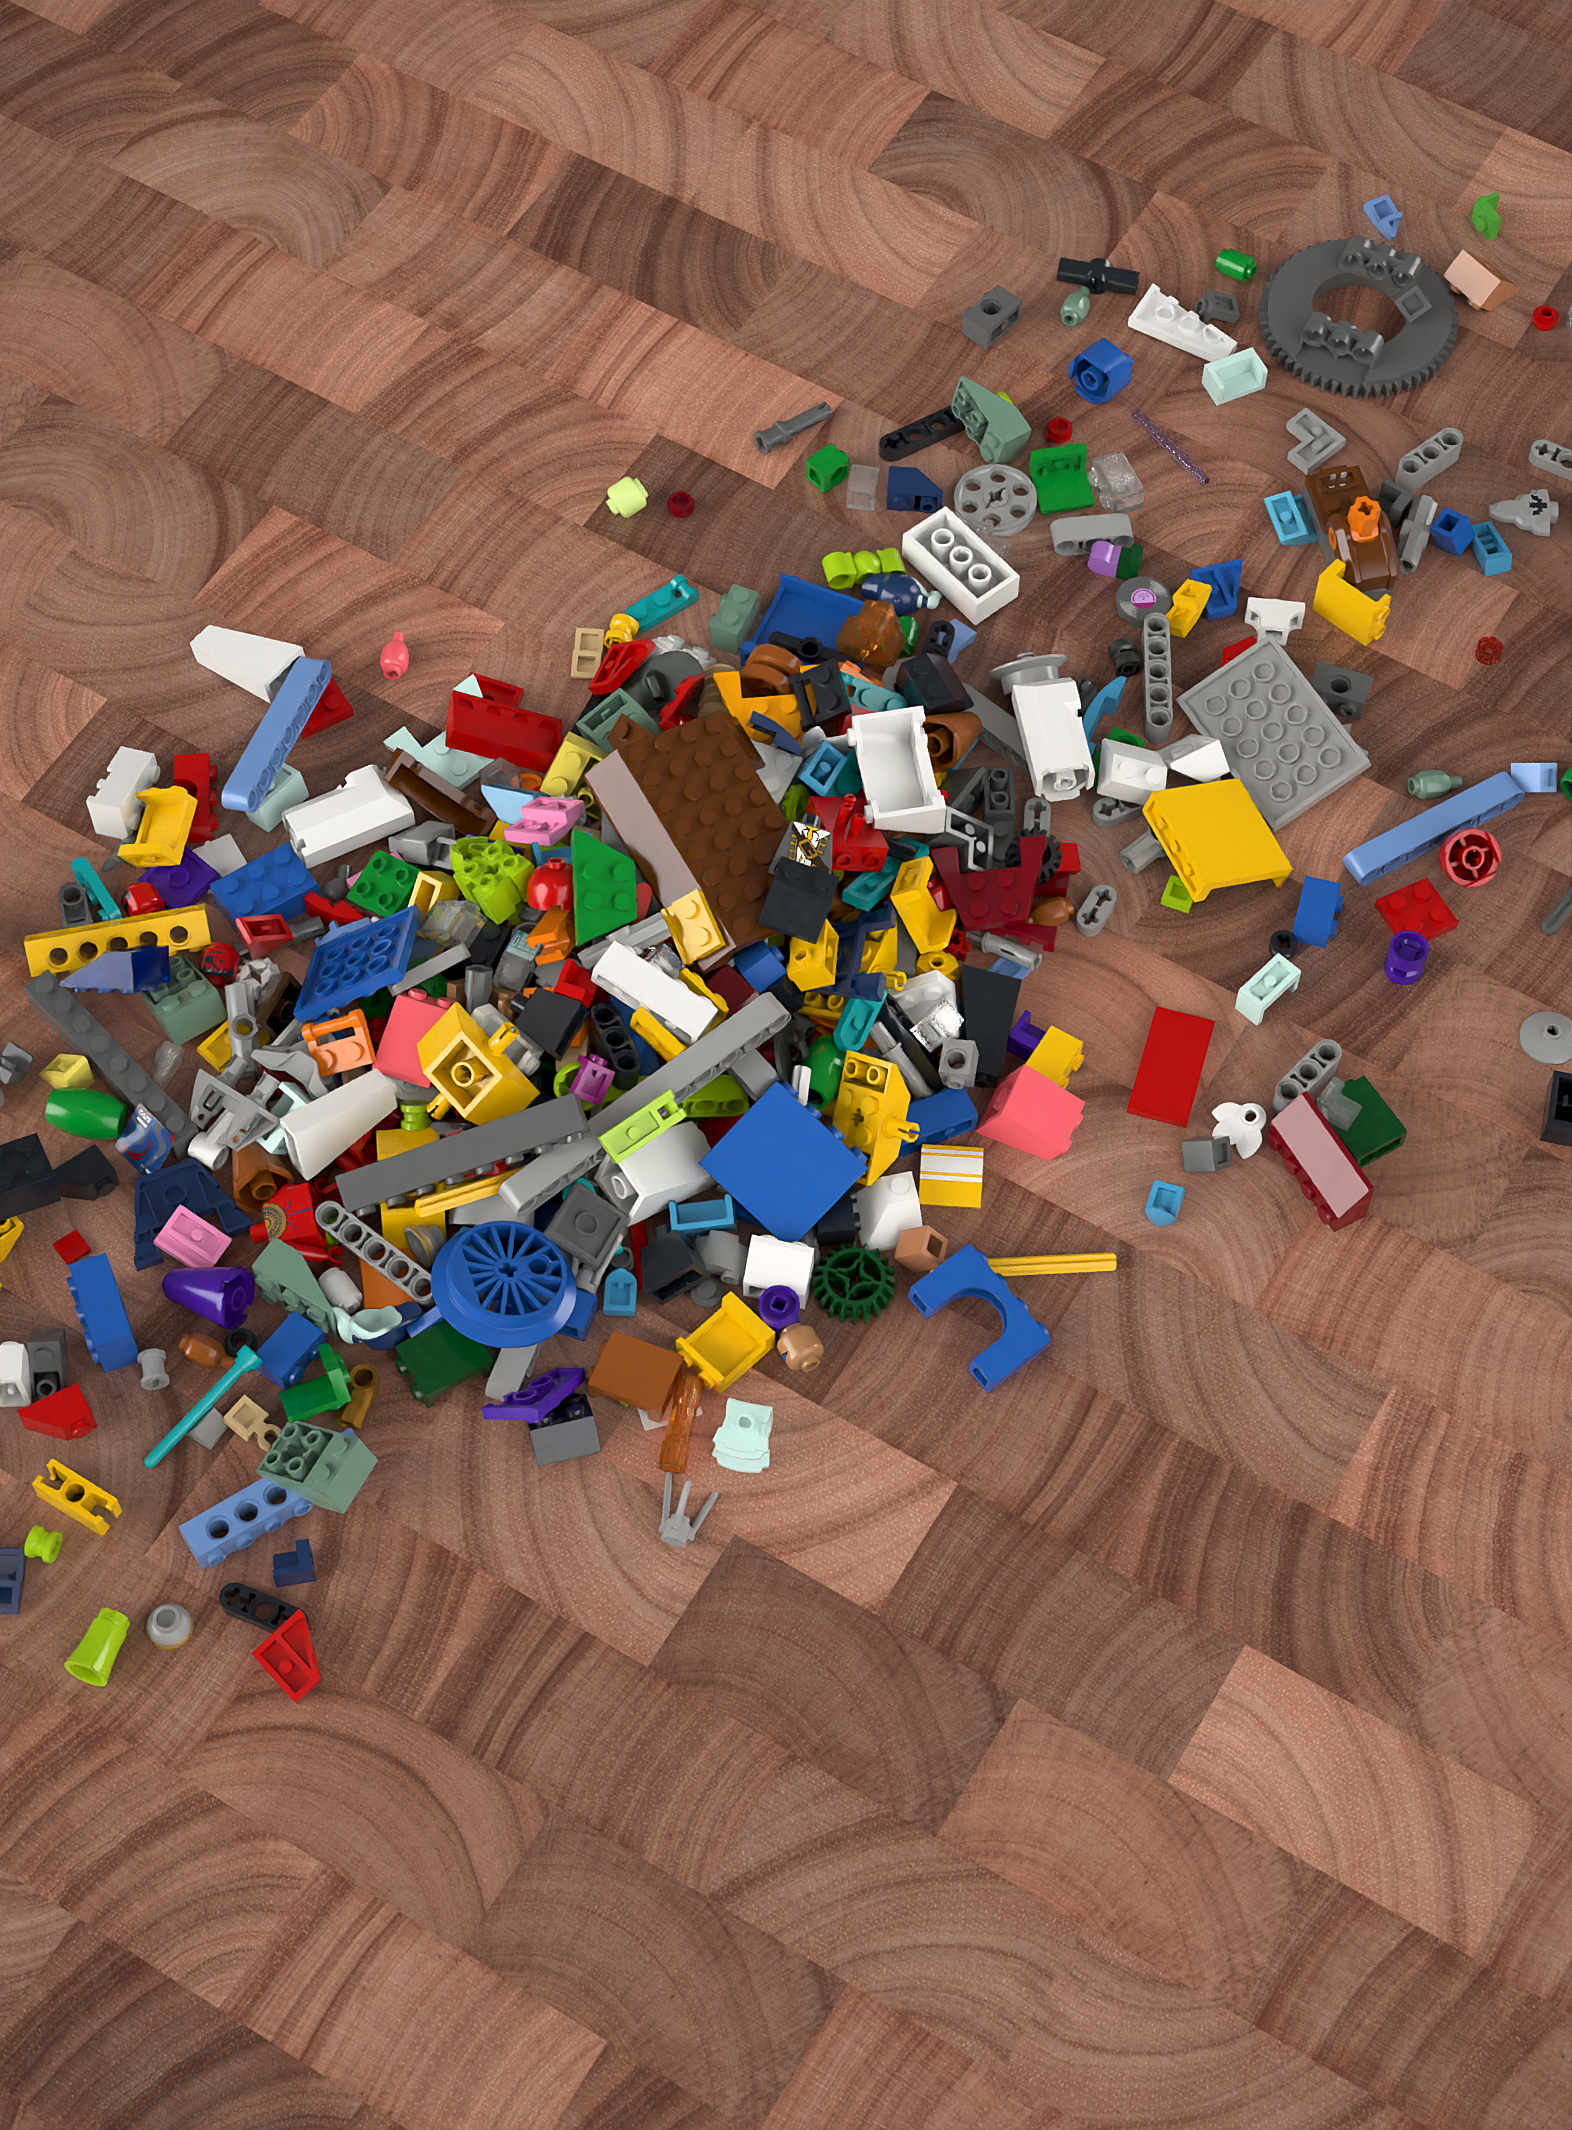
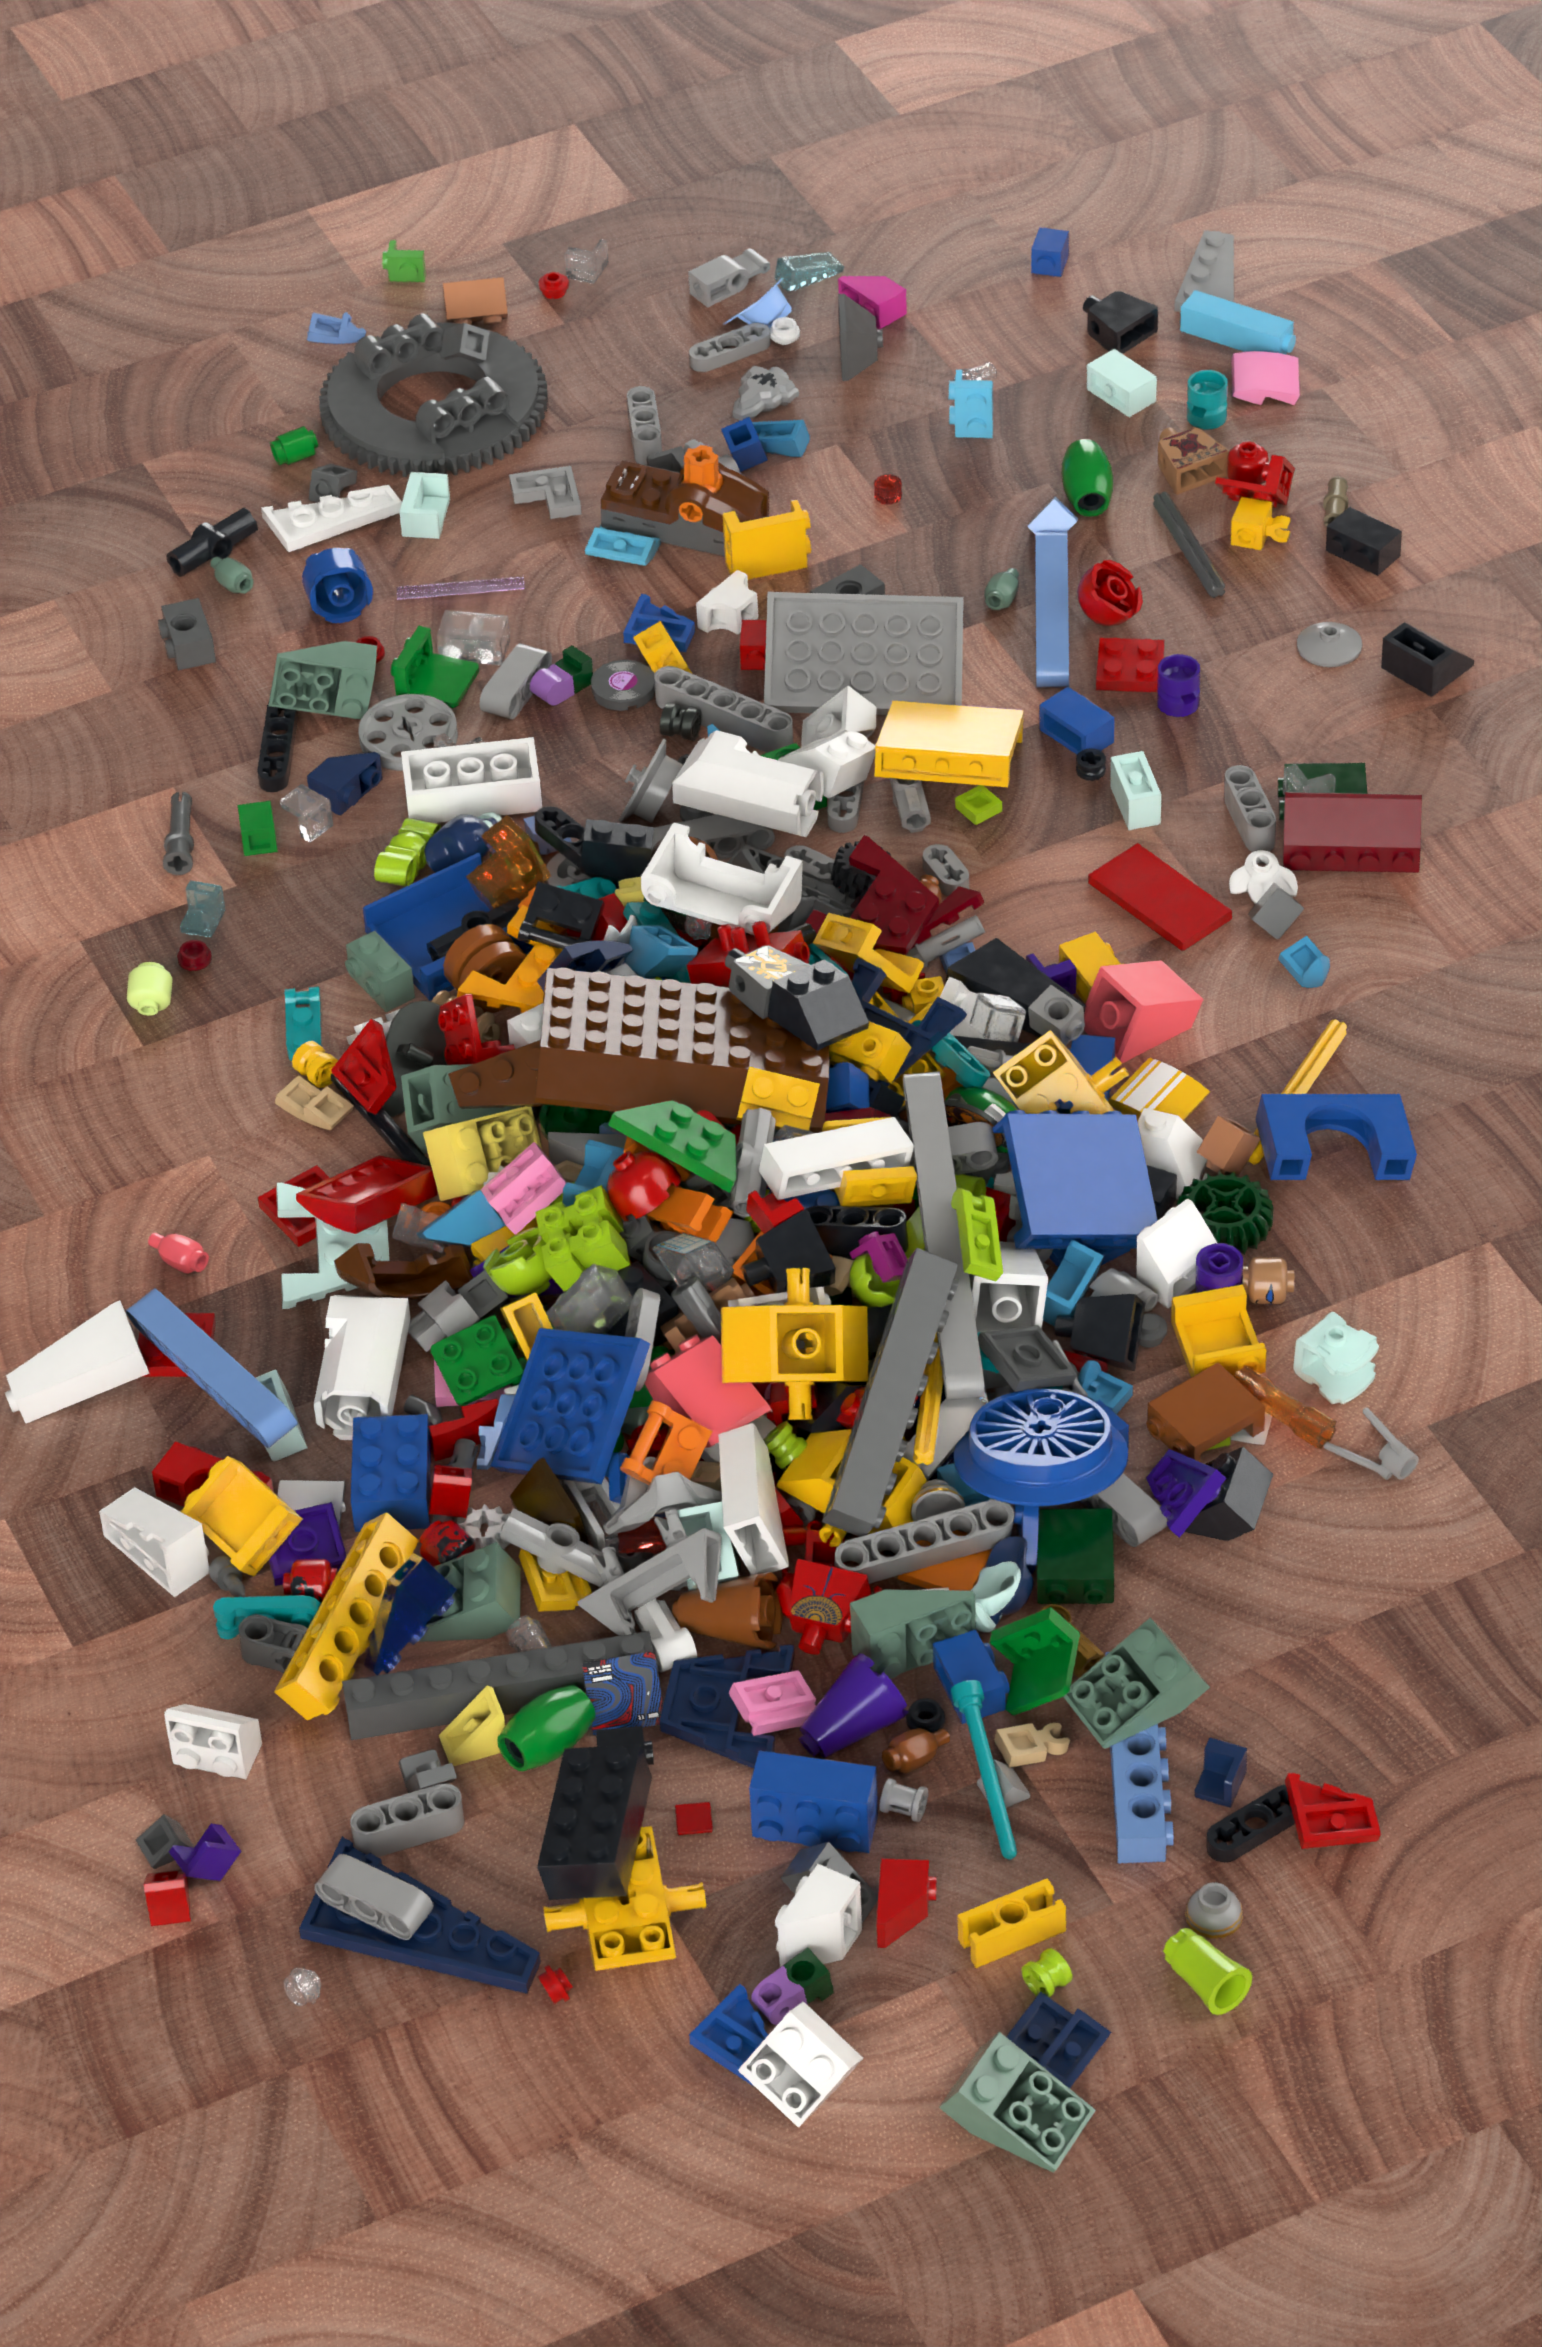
camera: 55 degrees left, 15 degrees down
none -> clear light blue panel [180,880,225,938]

